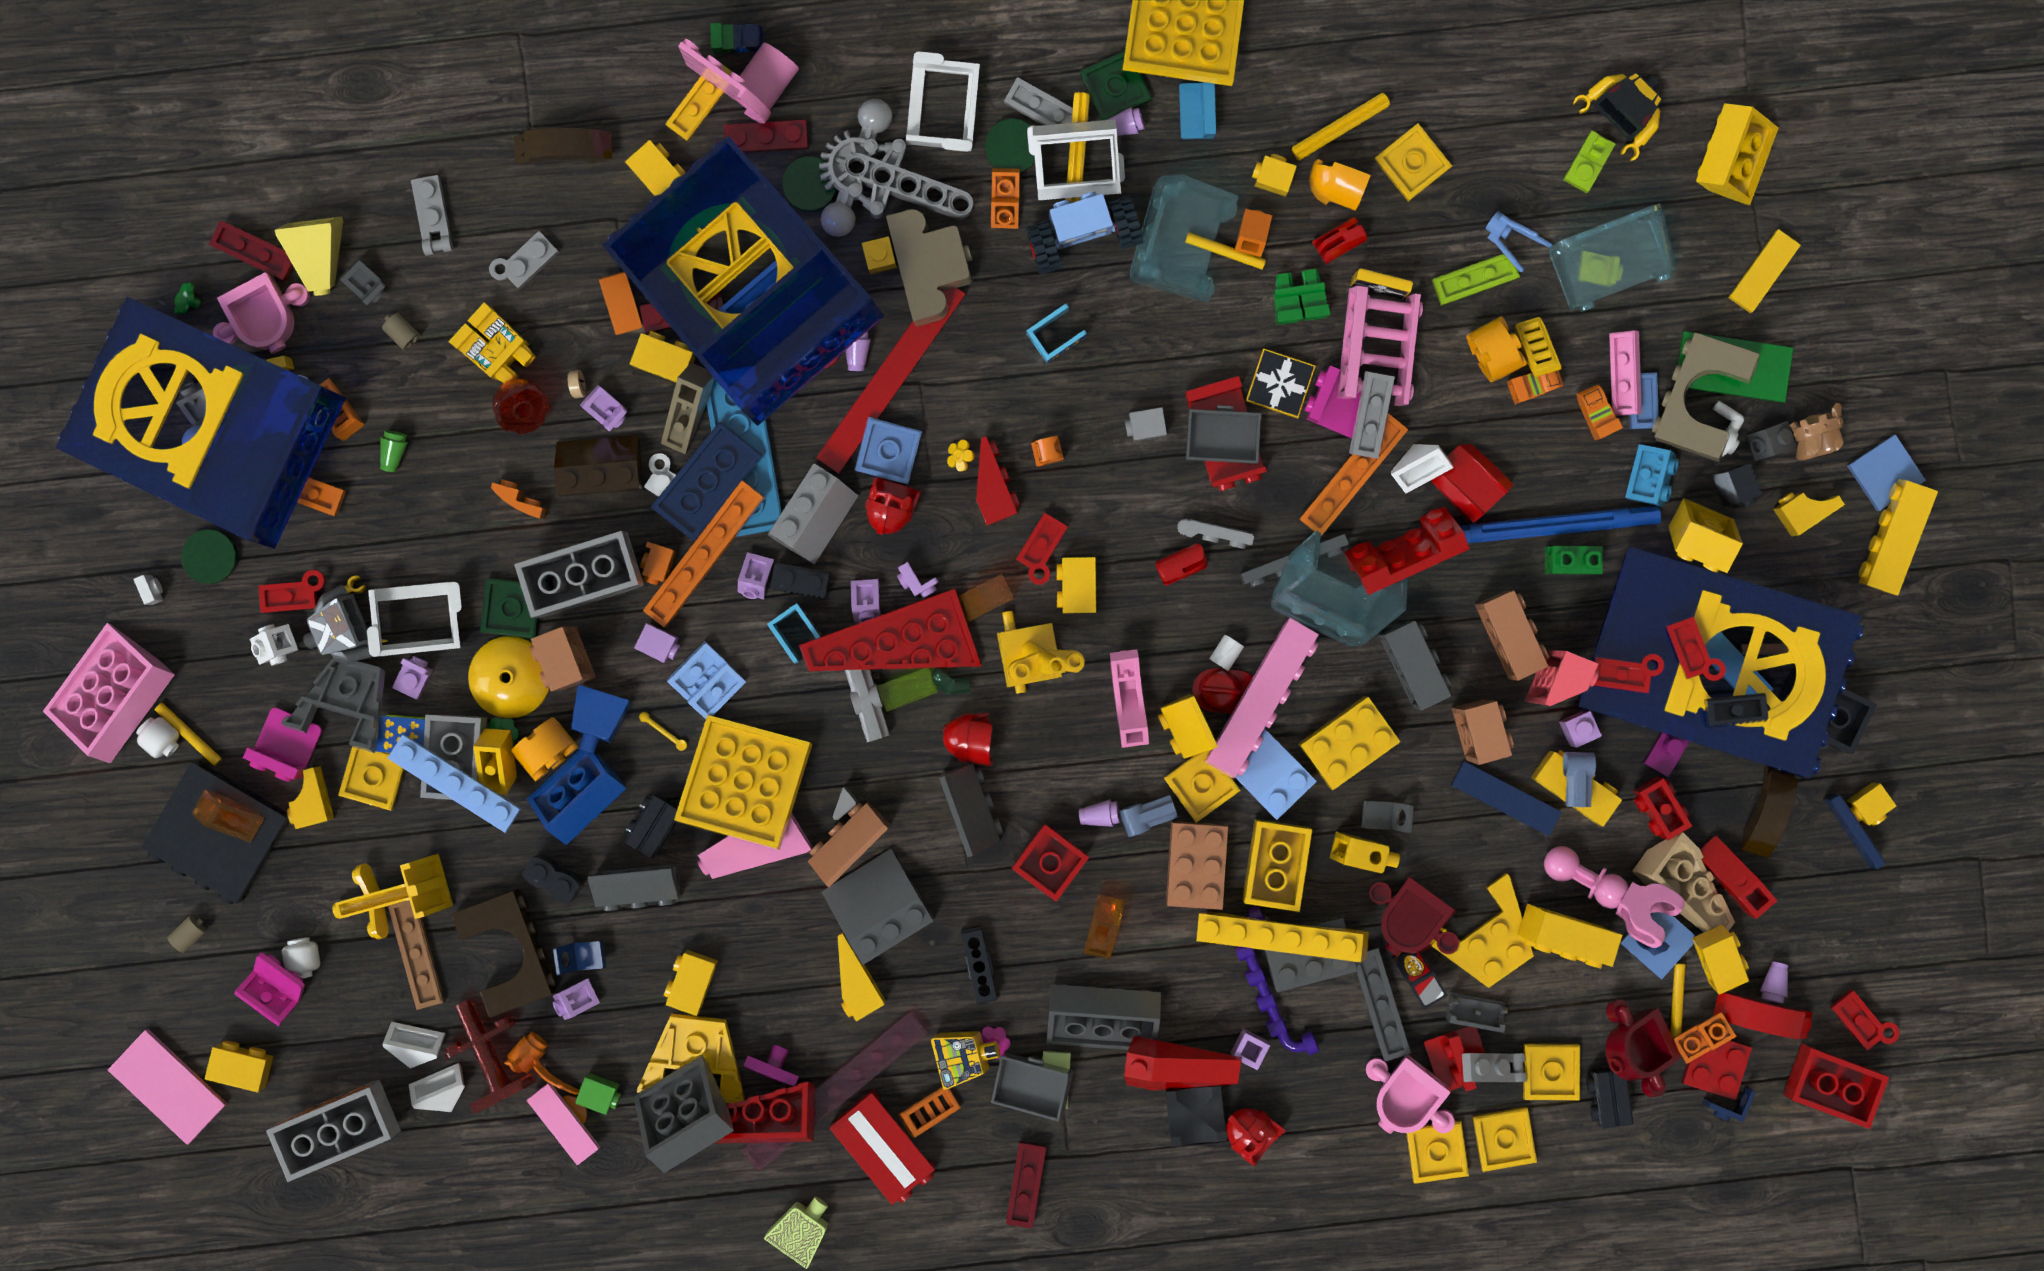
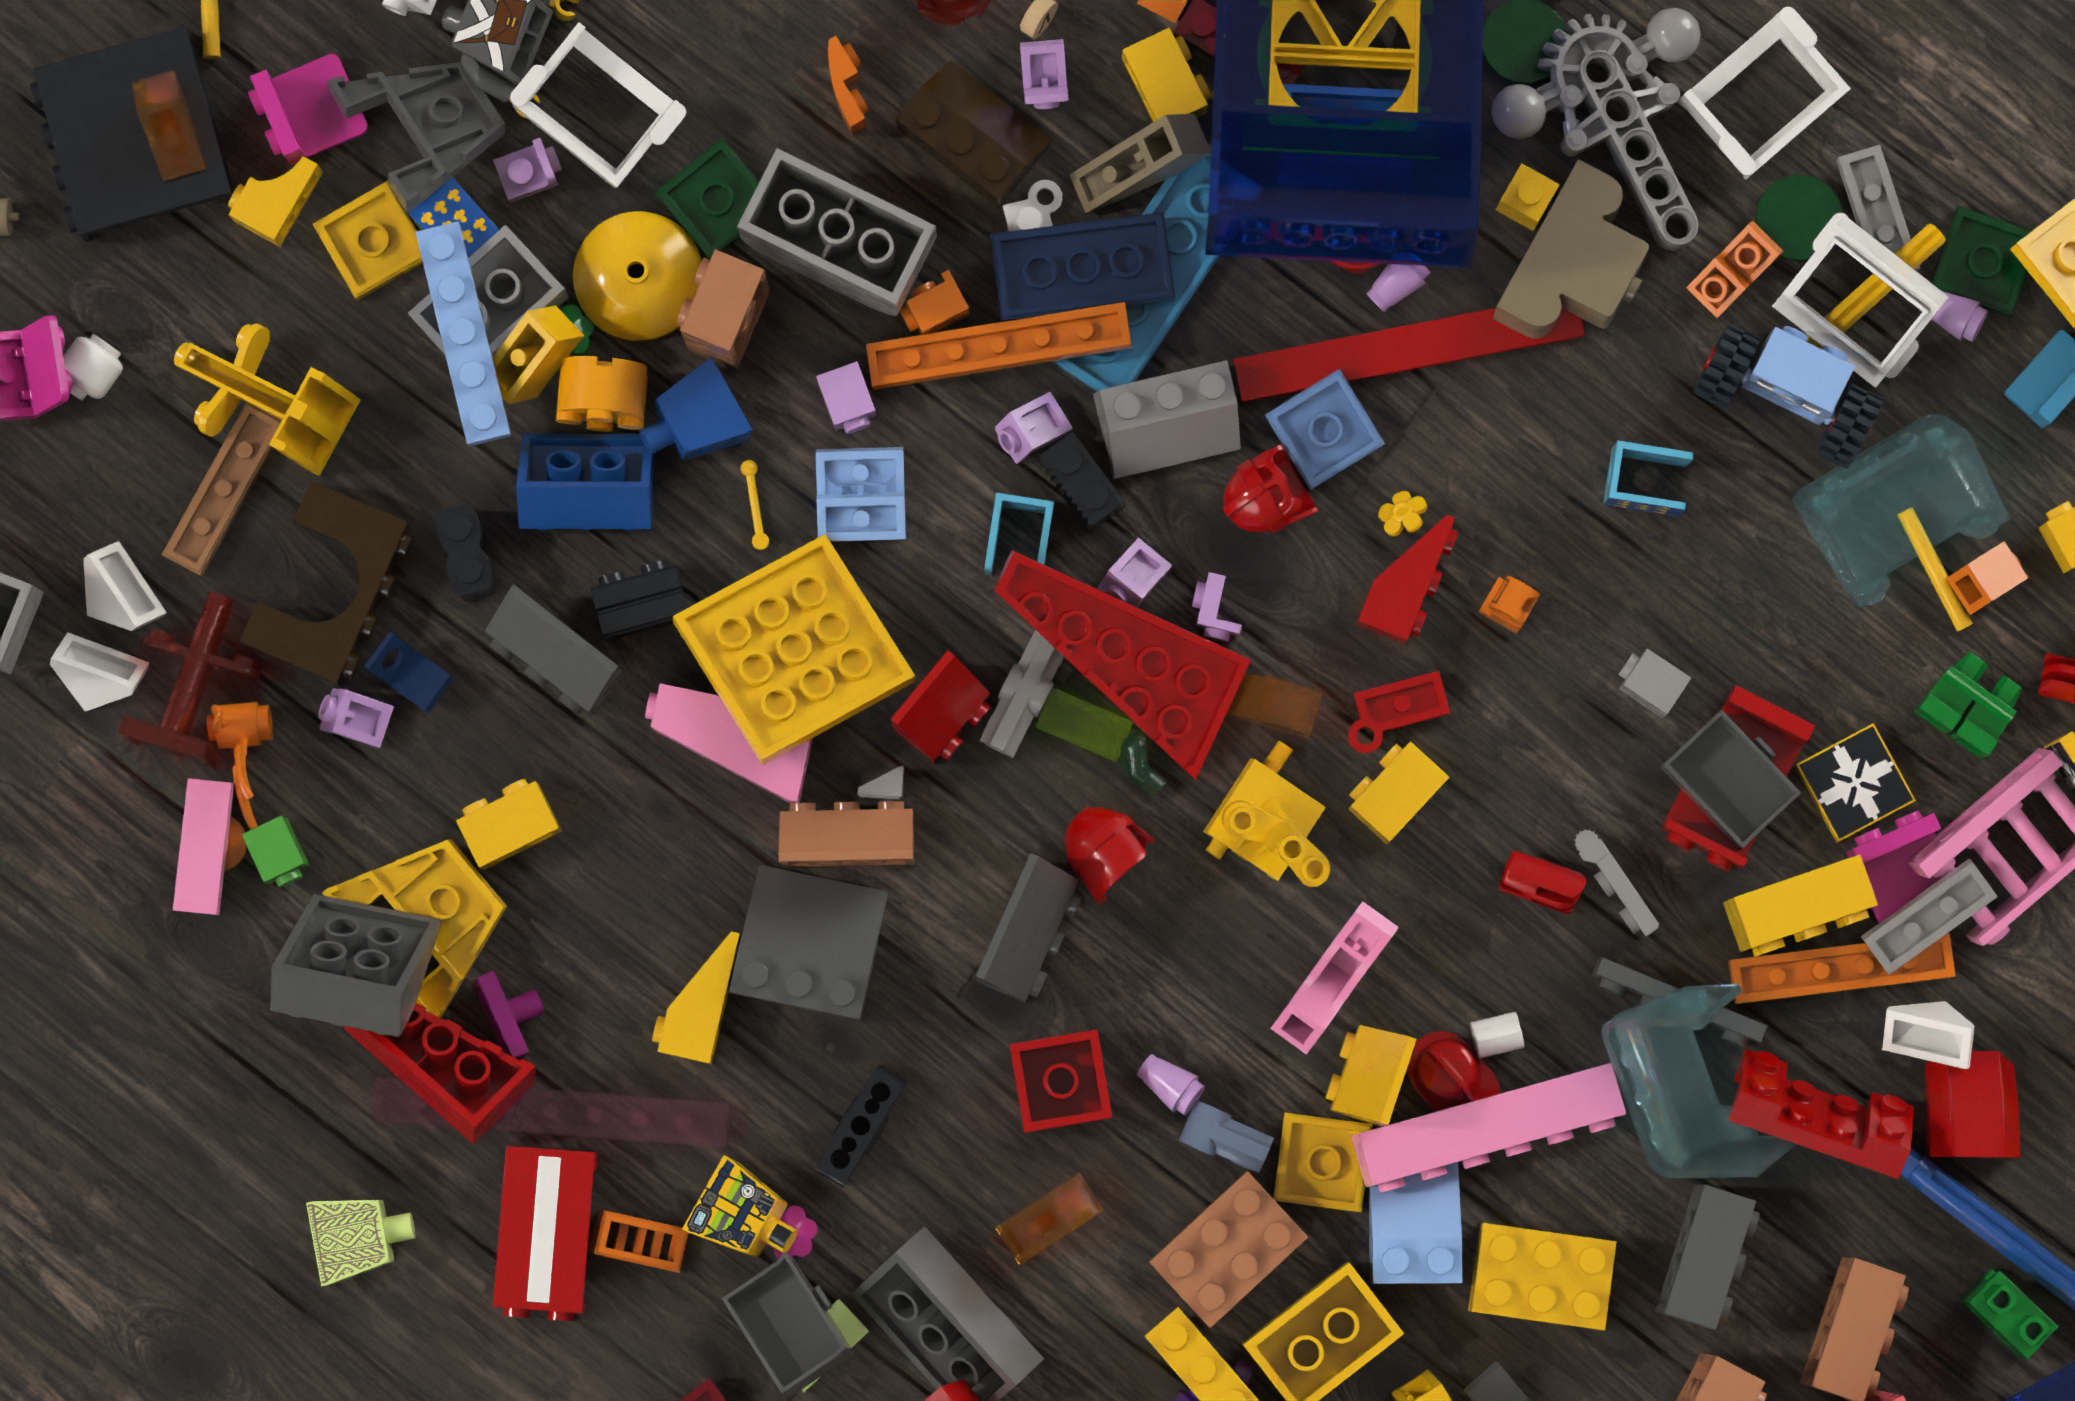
camera: 45 degrees right, 5 degrees down
none -> red slope [891,650,991,764]
none -> yellow brick [1723,854,1878,957]

